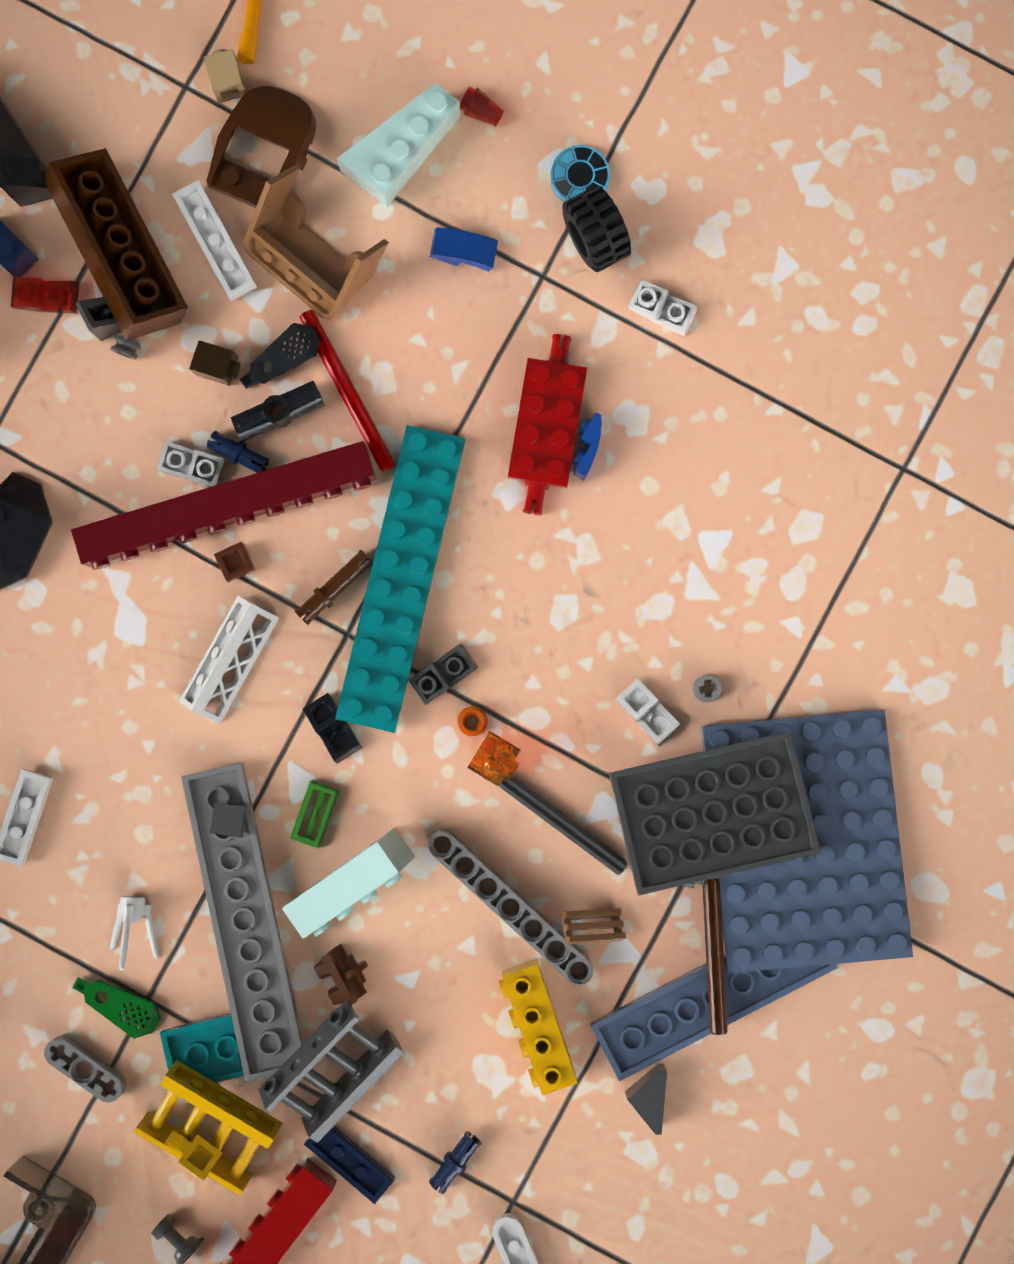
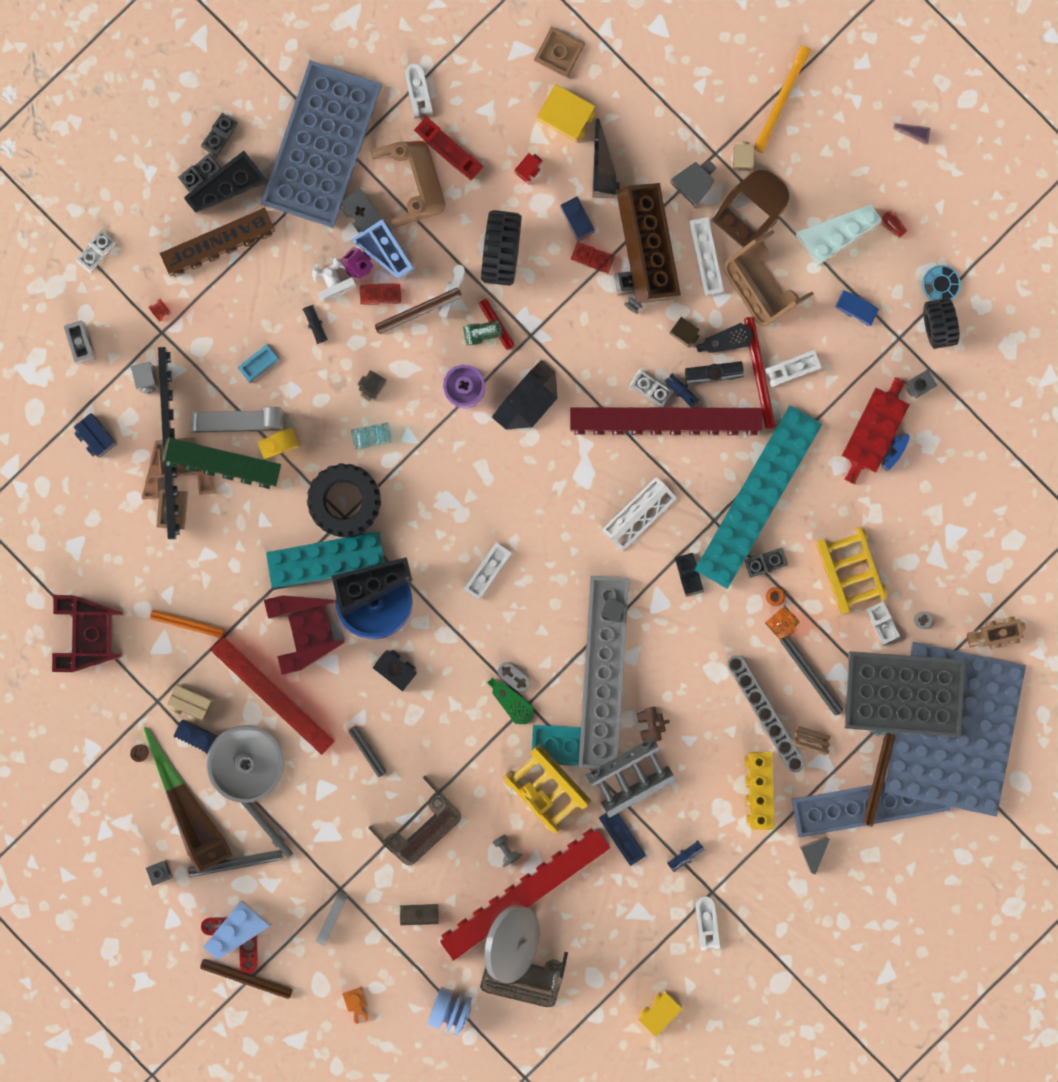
camera: 10 degrees right, 0 degrees up
light grey beam [44,1035,126,1103] -> none
white plant [110,896,159,971] -> none
copper plate [214,542,256,583] -> none
light aqua wedge [282,827,415,939] -> none
bright green tile [290,780,340,849] -> none
reddish brown pin [294,549,373,625] -> none
white slope [628,280,698,336] -> none
none -> light grey beam [498,662,530,692]
none -> dark grey torso [670,160,717,208]
none -> white plate [764,350,822,387]
none -> yellow fence [815,526,887,615]
none -> dark grey brick [906,369,938,399]
none -> medium nougat brick [967,616,1027,649]

